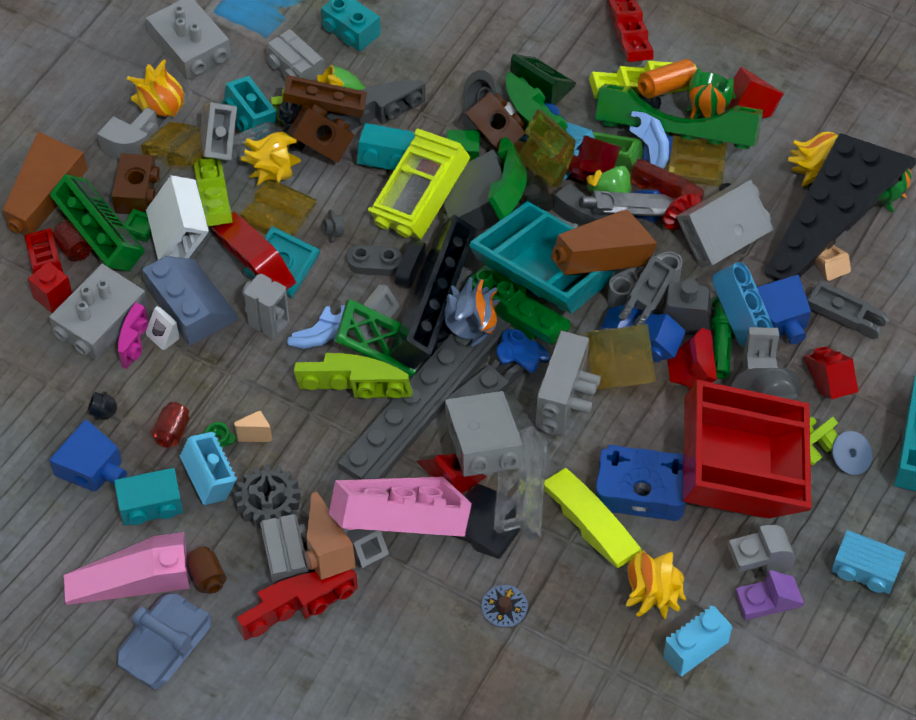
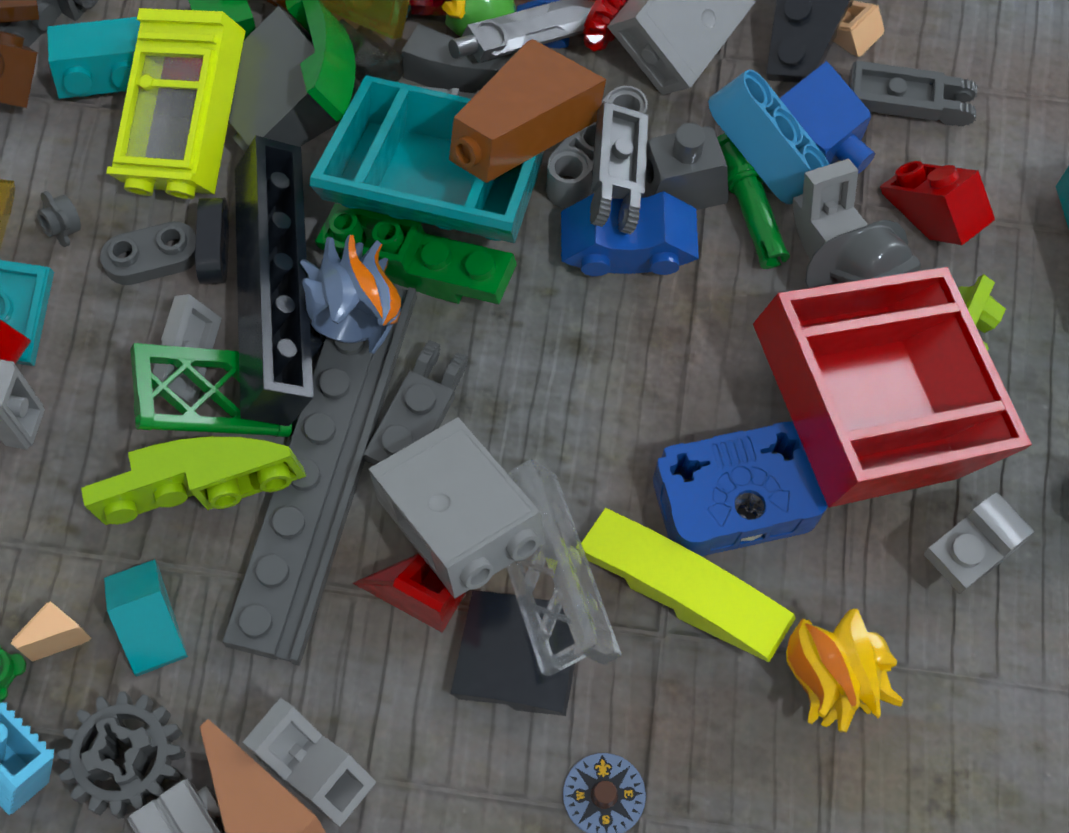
camera: 25 degrees left, 10 degrees up
light blue piece [287,305,345,349] -> none
bright pink wedge [329,477,472,537] -> none
blue plate [496,329,550,374] -> none
light grey piece [535,331,601,436] -> none
clear yellow slope [587,324,656,389] -> none
medium azure brick [663,606,733,676] -> none
red slope [667,328,717,389] -> none
medium lavender slope [735,570,804,620] -> none
sand blue piece [832,431,873,475] -> none
none -> teal slope [104,559,188,677]

